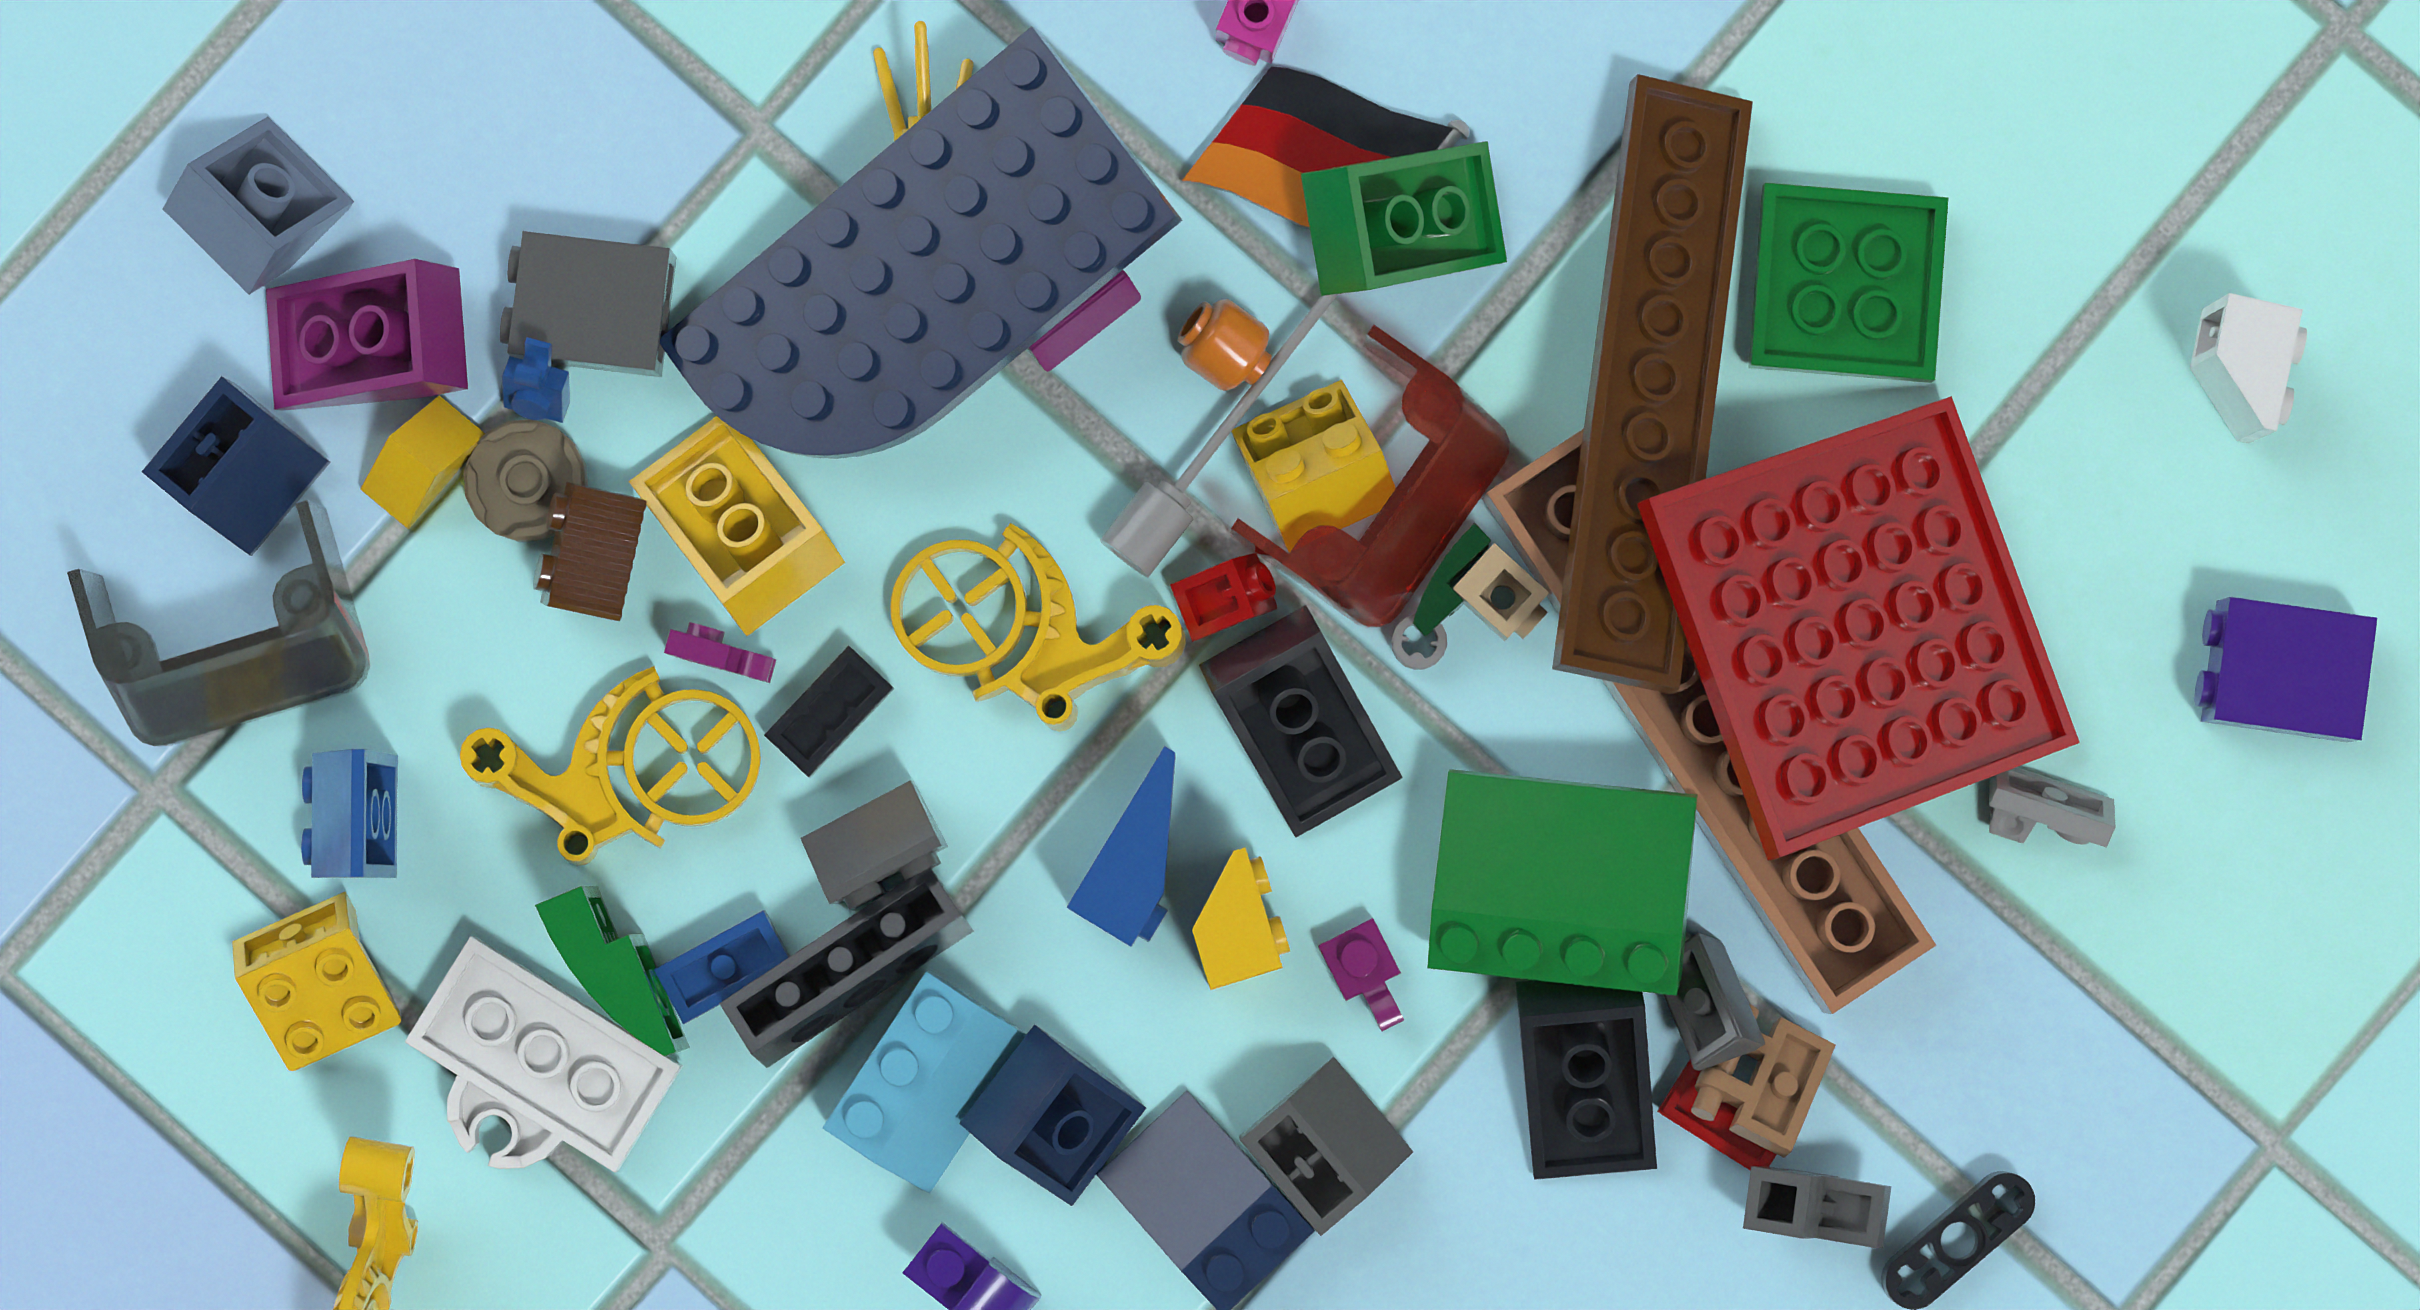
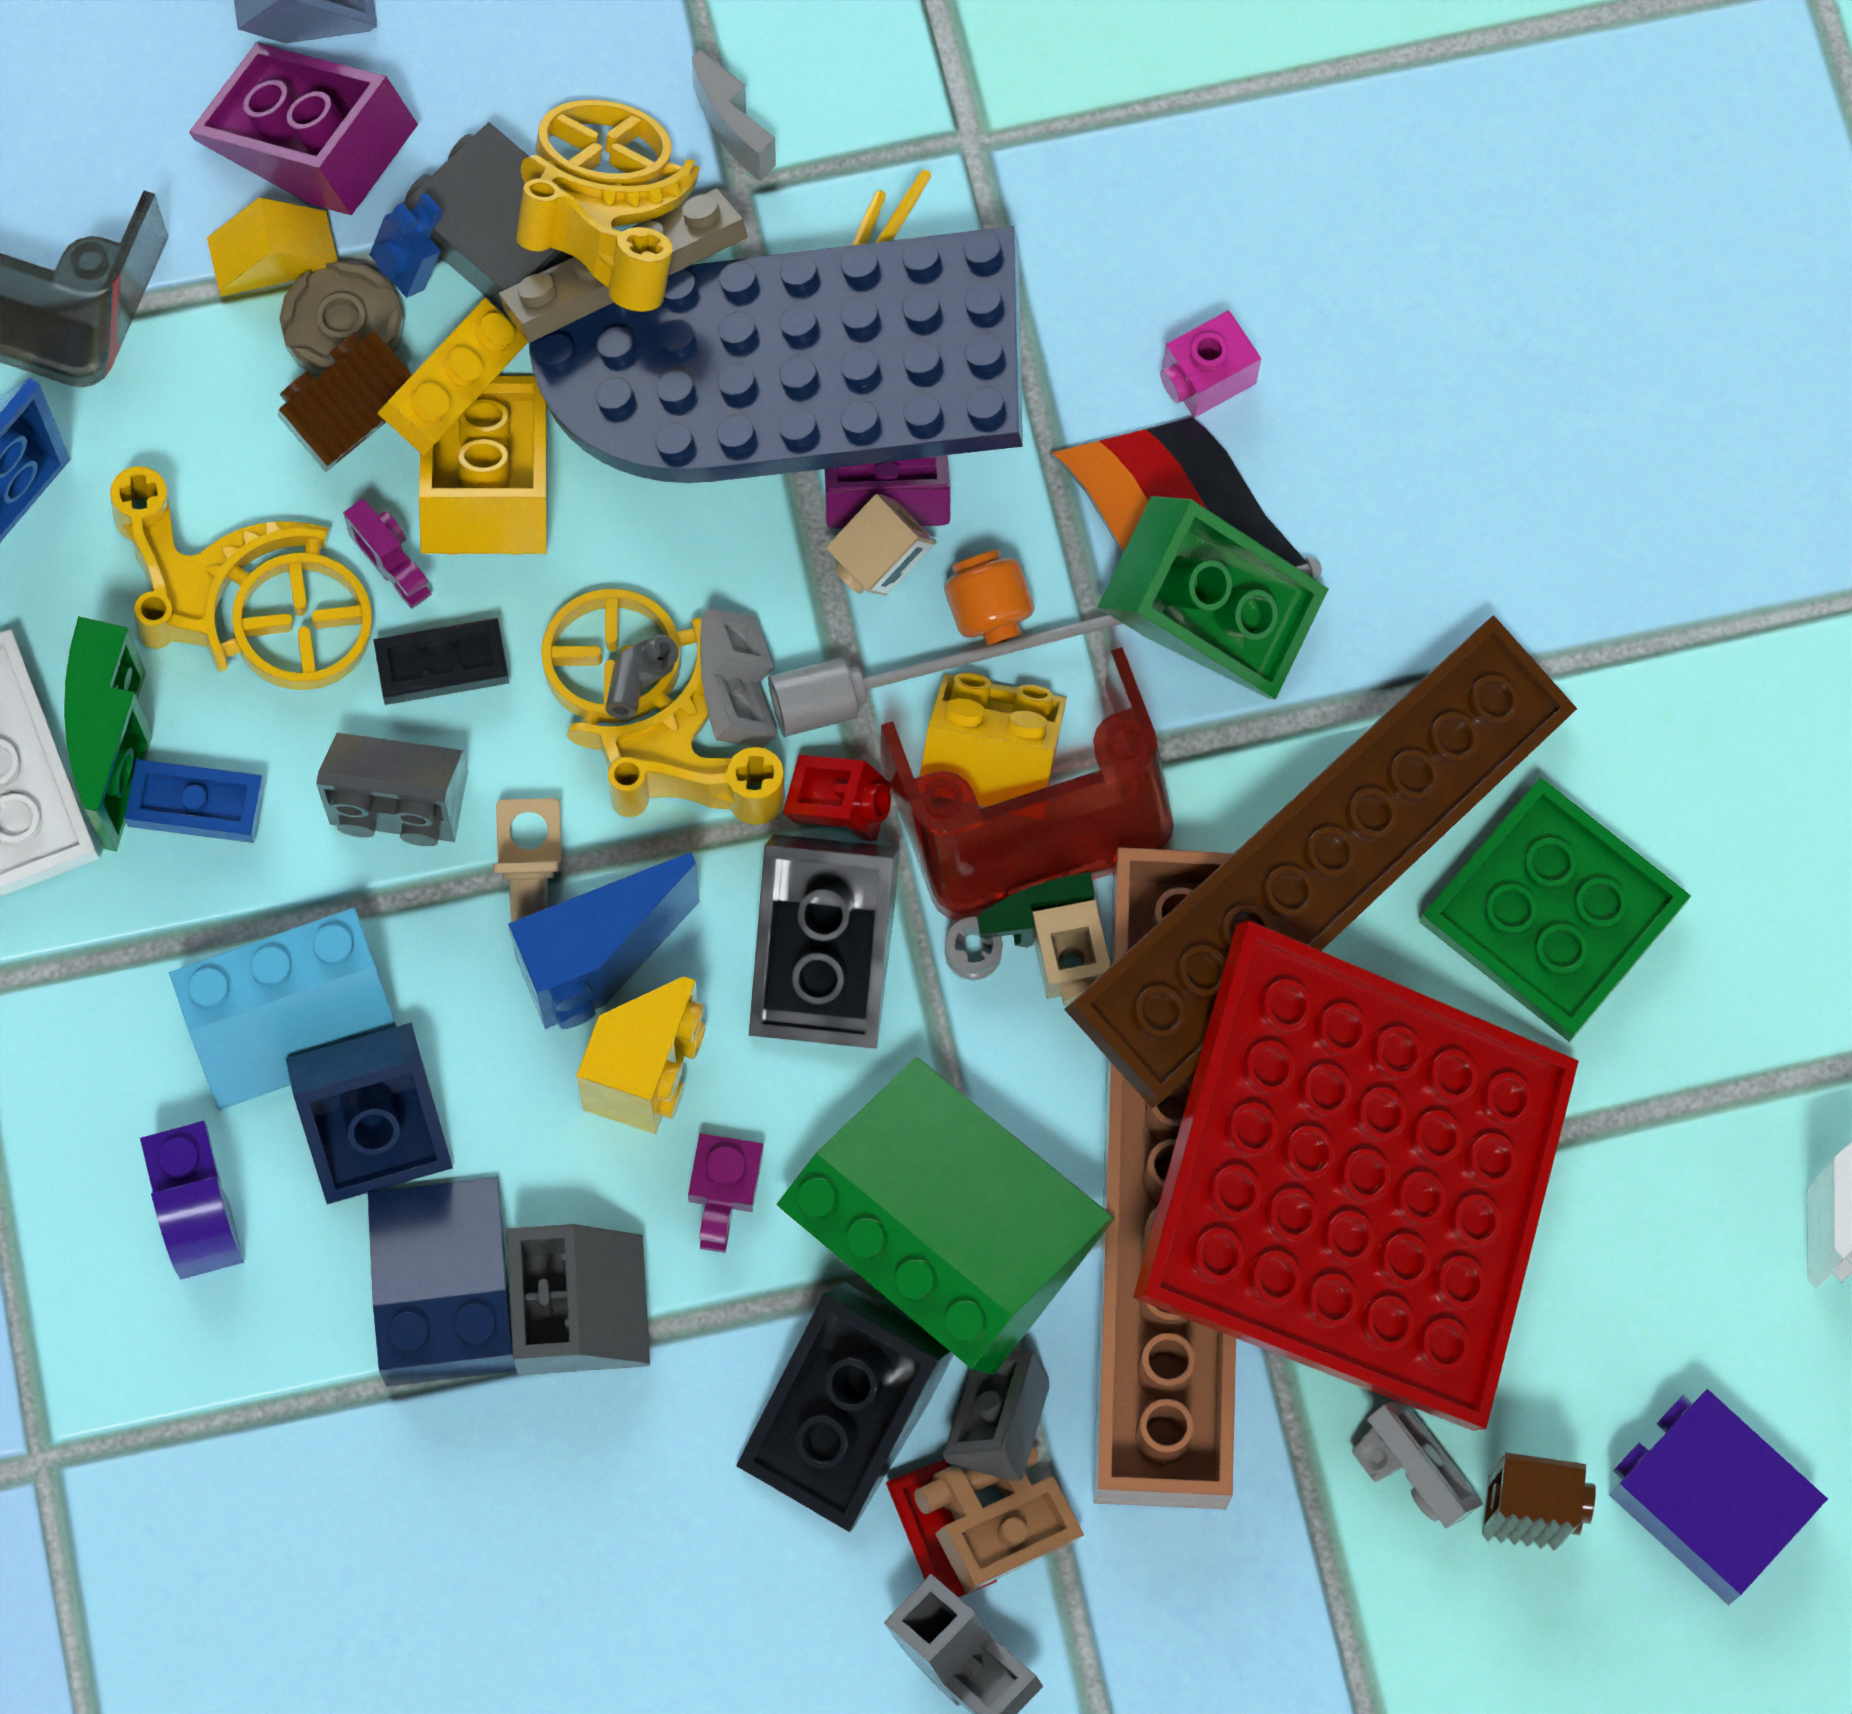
camera: 35 degrees right, 15 degrees down
dark blue slope [141,376,331,556] -> none
black brick [719,867,974,1068] -> none
none -> yellow plate [377,298,528,456]
none -> tan bracket [493,798,562,937]
none -> dark tan plate [499,188,748,343]
none -> yellow piece [516,100,700,312]
none -> dark grey arm [605,635,679,720]
none -> light grey slope [691,49,776,181]
none -> light grey slope [700,608,778,748]
none -> tan brick [825,494,937,596]
none -> reddish brown brick [1482,1452,1596,1551]

